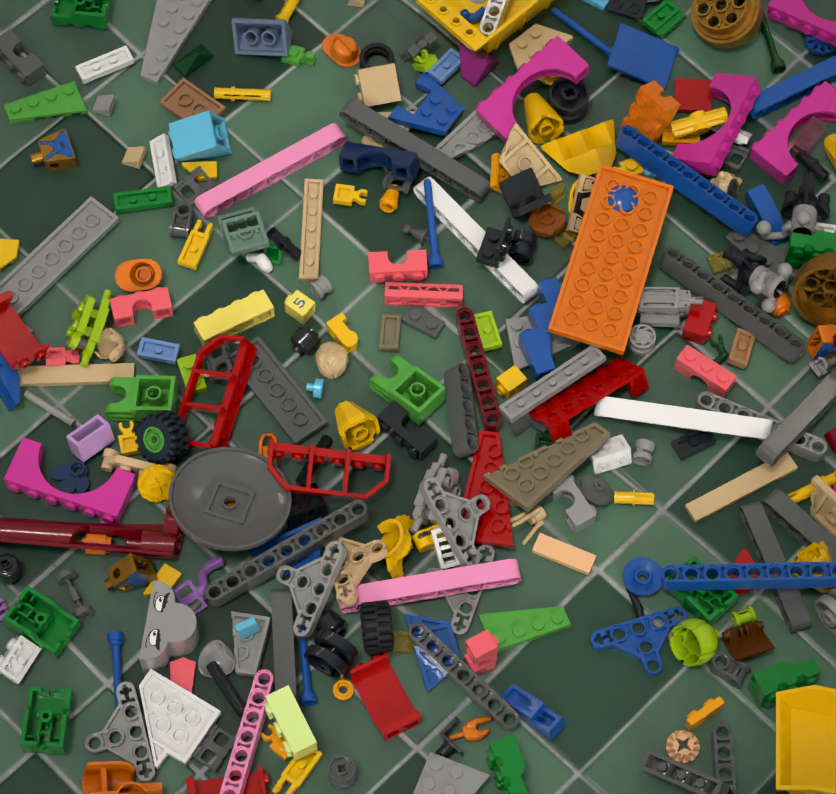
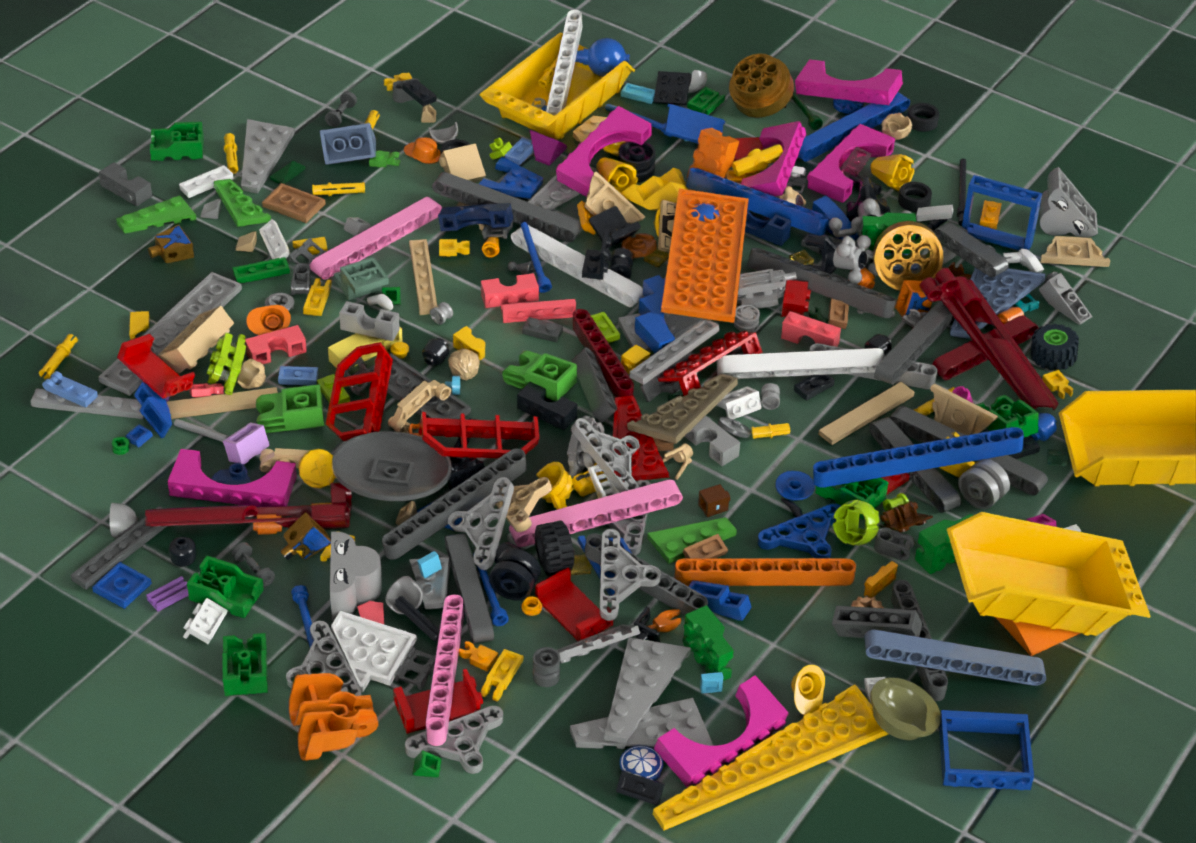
camera: 10 degrees left, 20 degrees down
yellow plate [118,420,142,456] -> none
black wheel [135,411,190,464] -> none
medium azure slope [168,110,232,162] -> none
medium lavender piece [173,556,225,615] -> none
yellowish green brick [264,685,318,761] -> none
black pin [267,227,301,260] -> none
light yellow brick [284,290,316,325] -> none
yellow cone [334,401,380,451] -> none
dark tan tile [379,314,401,353] -> none
dark grey piece [399,31,438,62] -> none
coral arch [463,629,499,677] -> none
light nougat tile [532,533,596,575] -> none
clear yellow tile [548,182,566,205] -> none
none -> tan brick [157,306,234,374]
none -> bright green wing [213,179,271,227]
none -> yellow pin [224,133,238,174]
none -> light grey gear [265,293,294,311]
none -> light grey arch [339,301,400,341]
none -> light grey slope [344,217,371,236]
none -> tan plate [388,380,451,433]
none -> yellow plate [390,342,409,359]
none -> tan slope [396,501,417,525]
none -> light grey helmet [428,122,458,145]
none -> light grey wing [557,624,640,664]
none -> light grey beam [600,529,661,621]
none -> orange beam [674,558,856,586]
none -> medium nougat plate [683,534,728,559]
none -> reddish brown brick [698,484,730,517]
none -> dark blue arch [745,208,791,246]
none -> black head [864,334,892,356]

